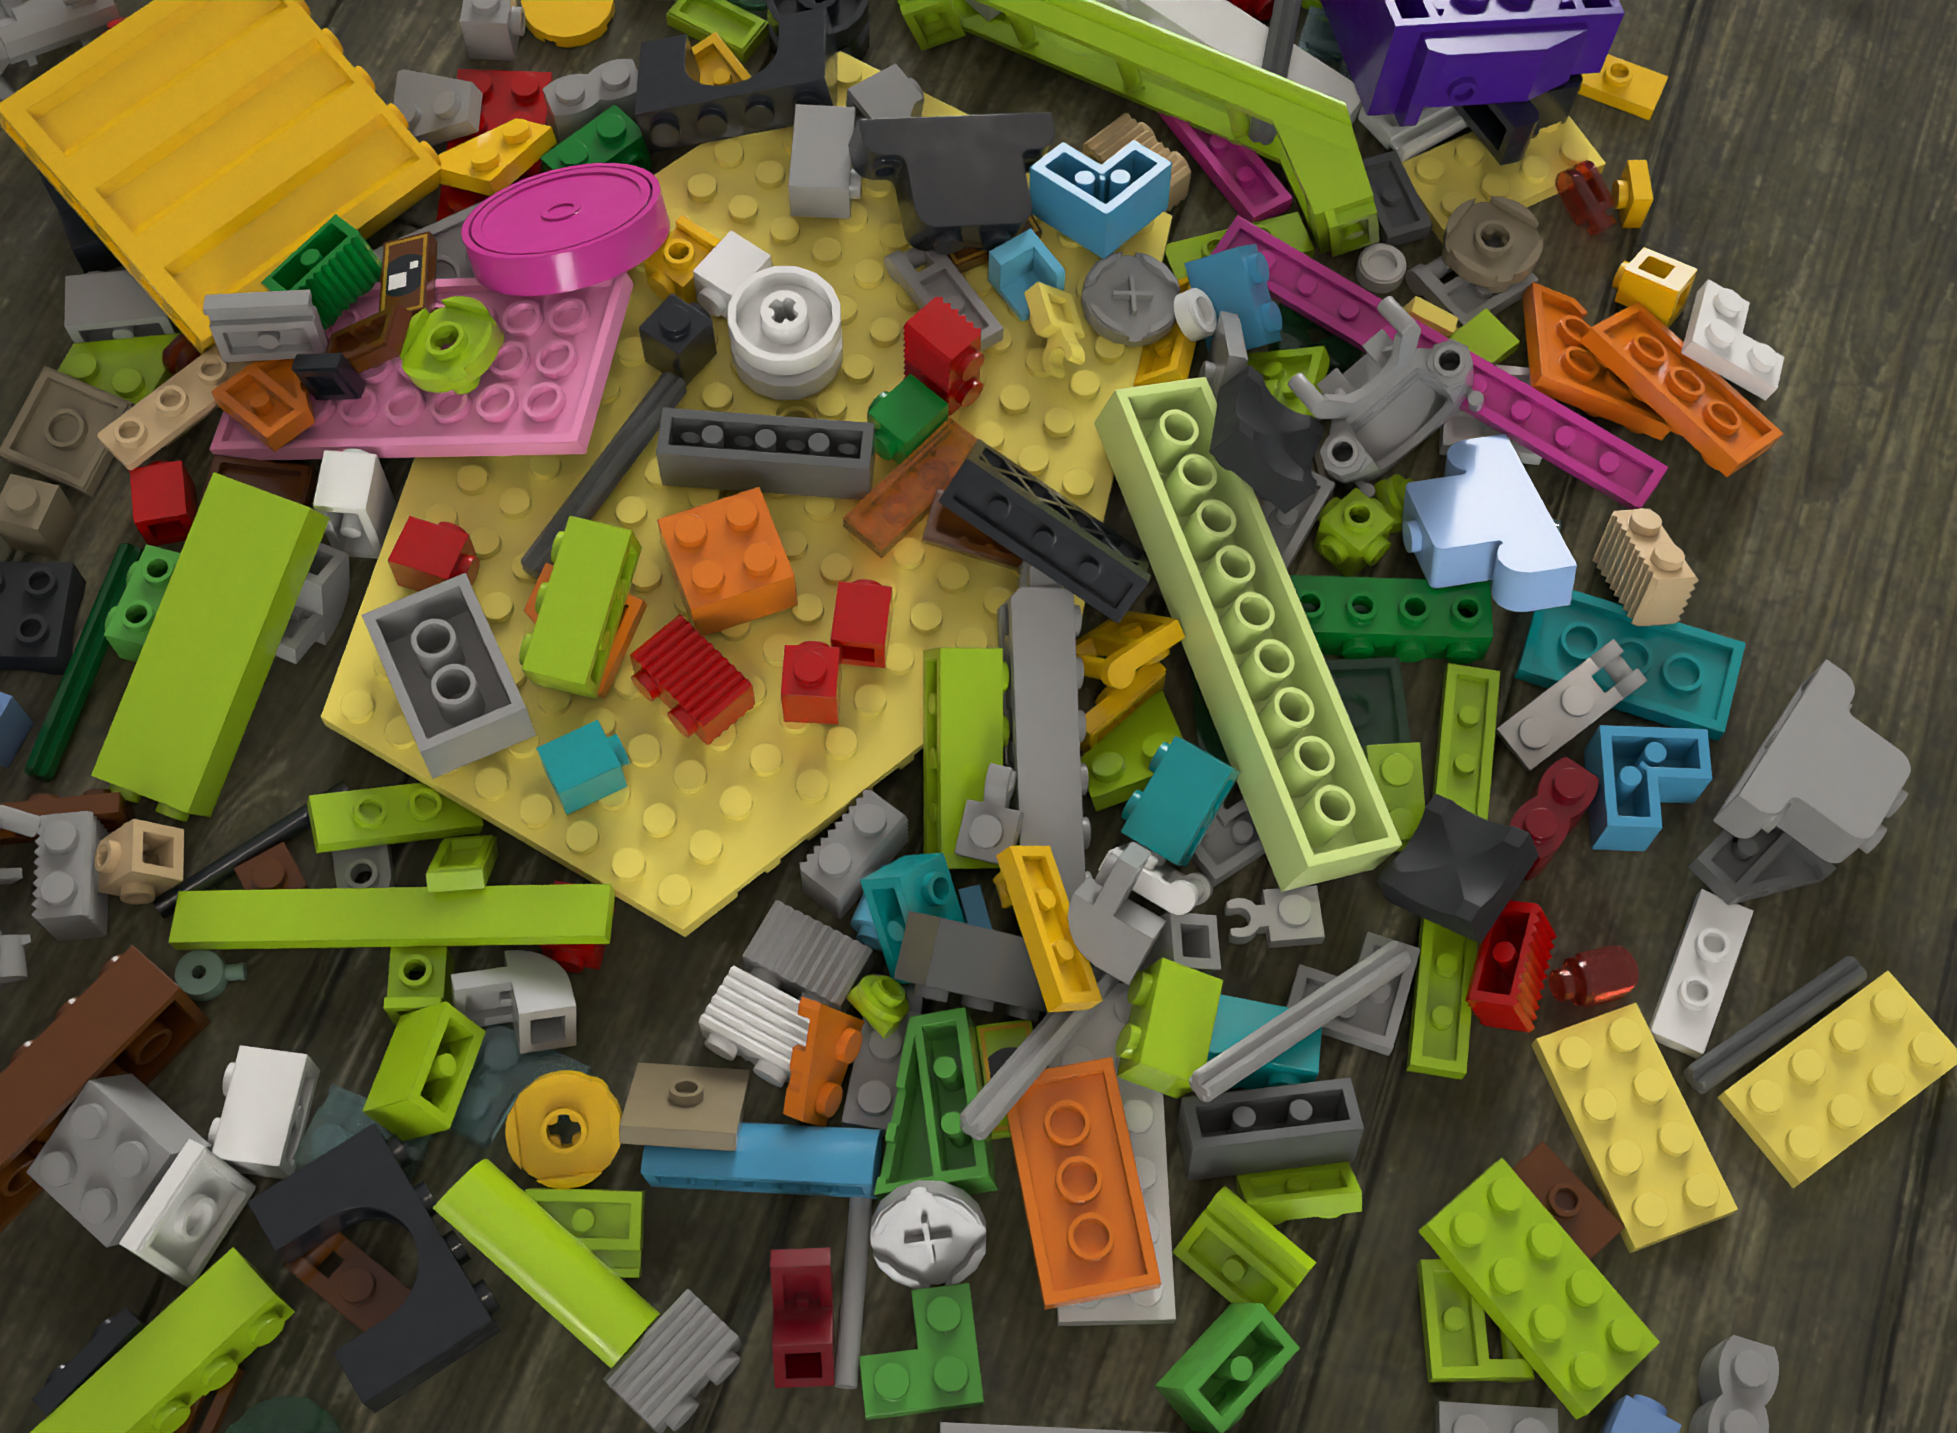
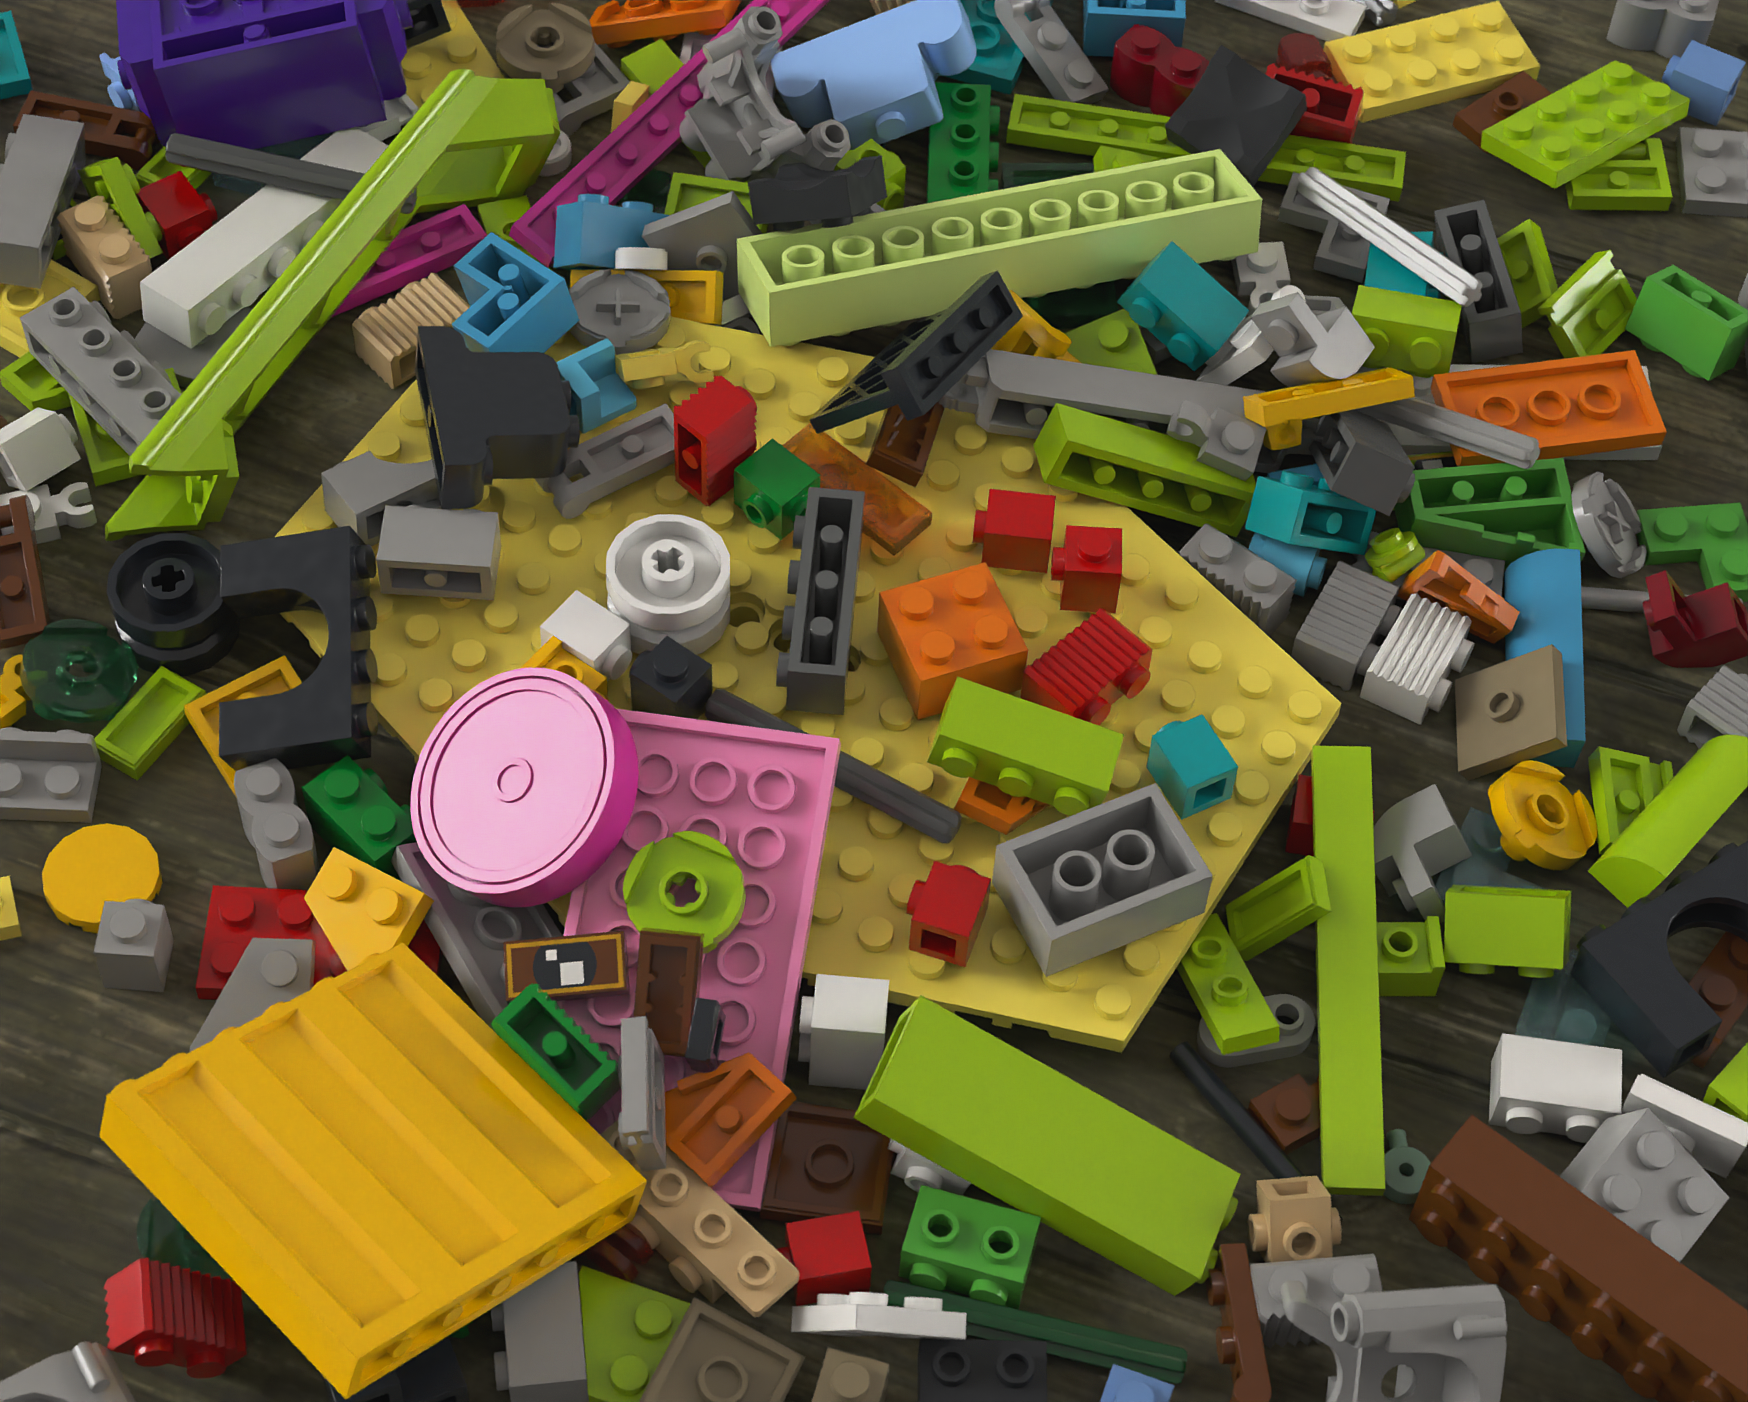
camera: 90 degrees left, 10 degrees down
none -> white plate [791,1292,967,1340]

